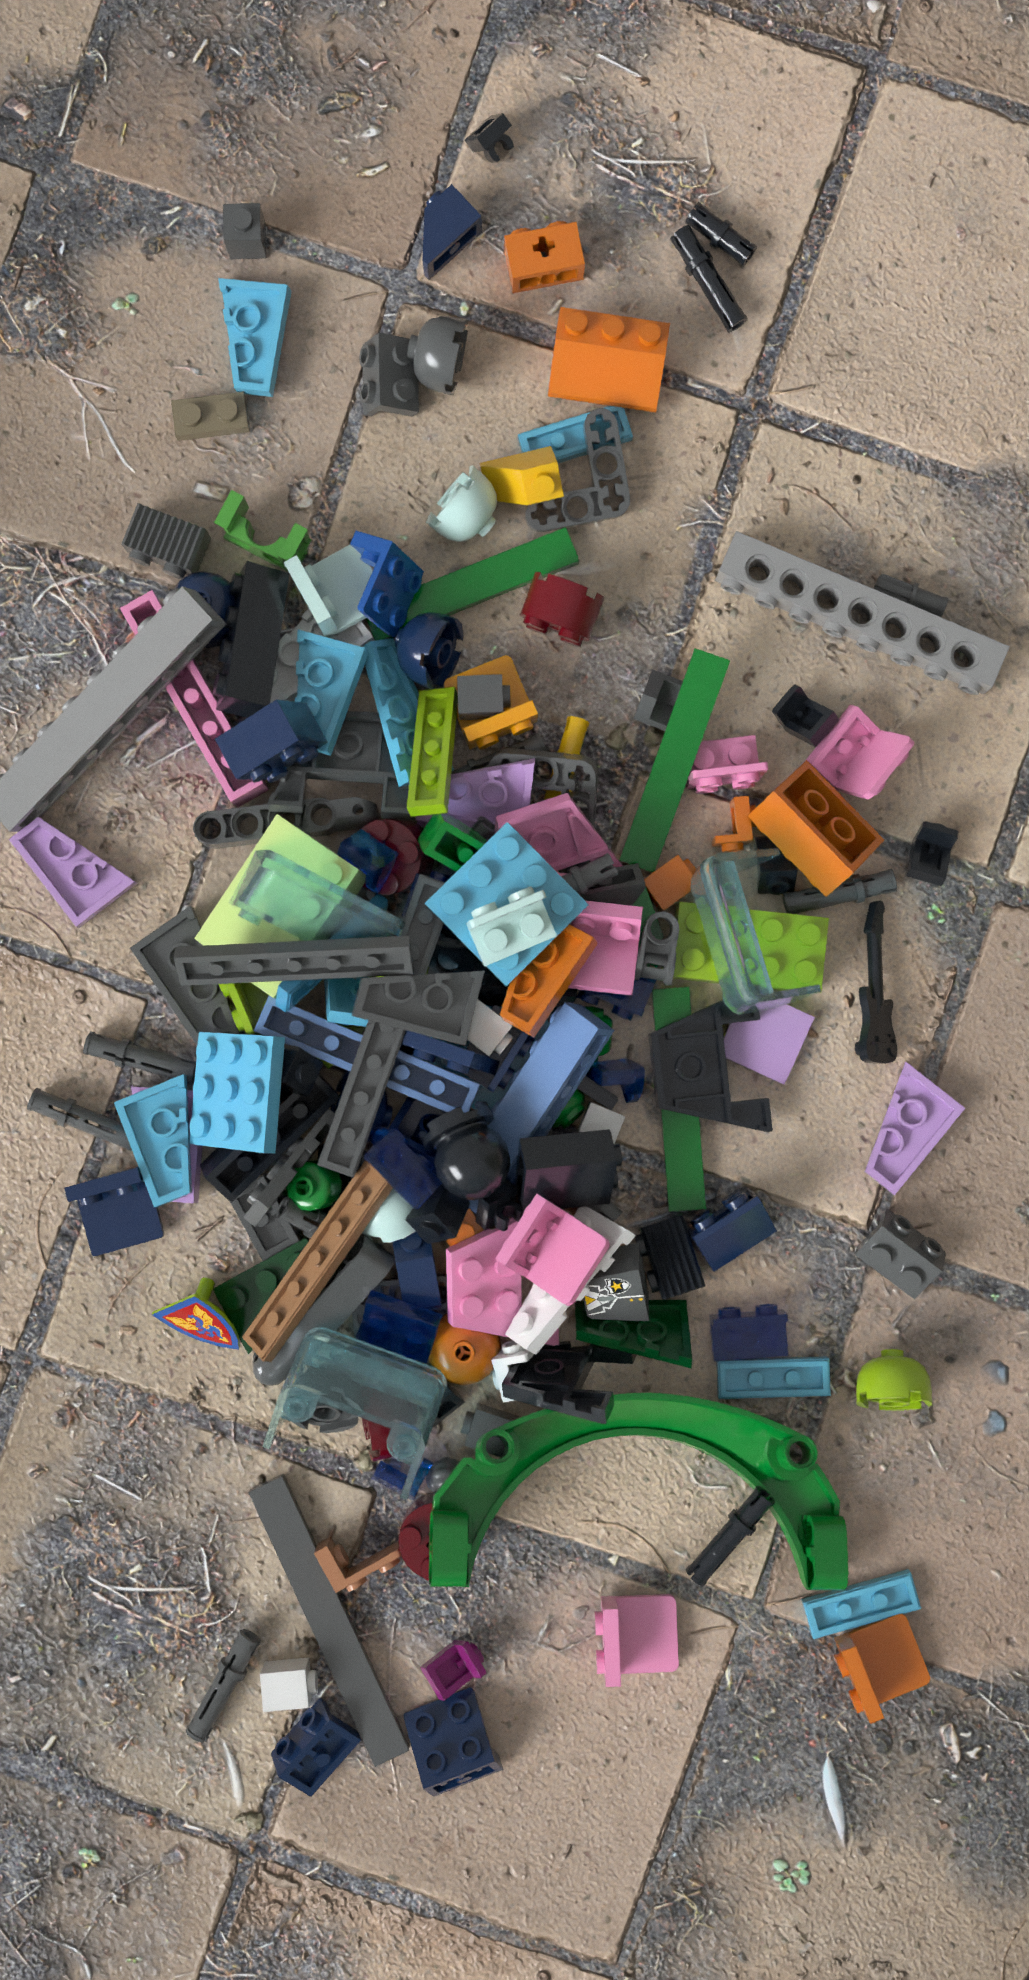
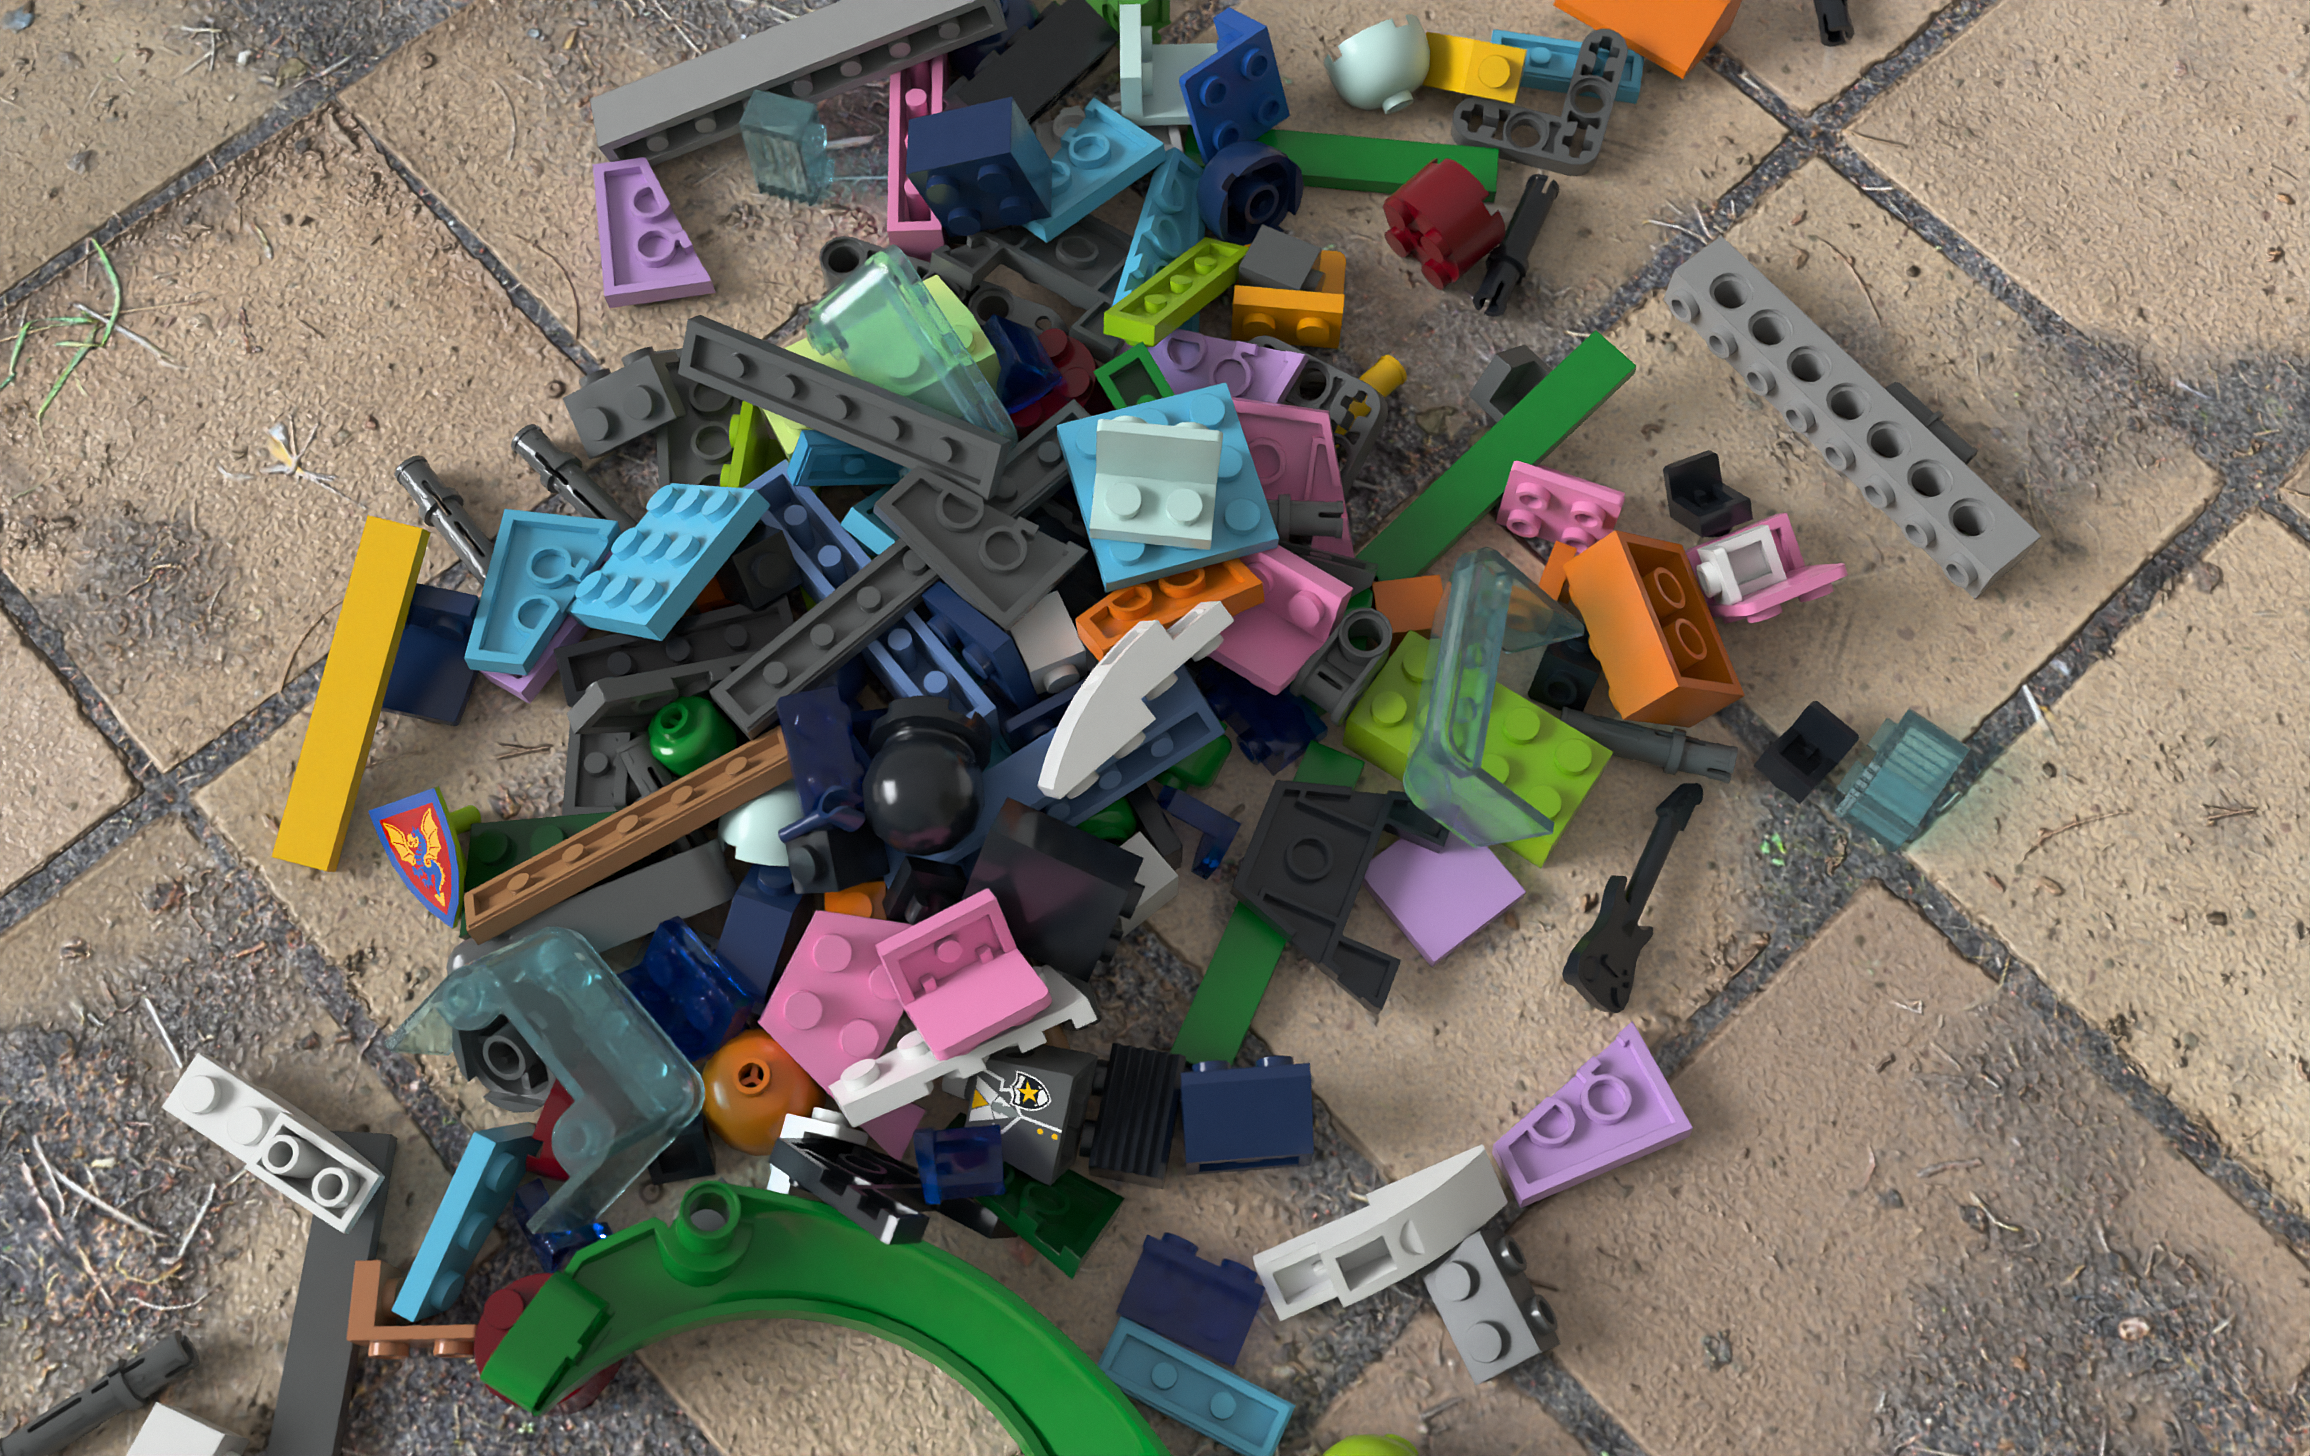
camera: 30 degrees right, 20 degrees down
none -> white slope [162,1053,385,1234]
none -> yellow tile [271,515,431,872]
none -> medium azure wing [391,1122,544,1322]
none -> dark grey bracket [562,347,687,459]
none -> clear light blue brick [739,89,835,206]
none -> dark blue hand [778,785,866,844]
none -> clear blue tile [913,1124,1006,1205]
none -> white slope [1037,601,1235,799]
none -> white slope [1253,1144,1508,1321]
none -> black pin [1472,174,1560,317]
none -> white bracket [1696,525,1787,605]
none -> clear light blue brick [1835,708,1971,852]

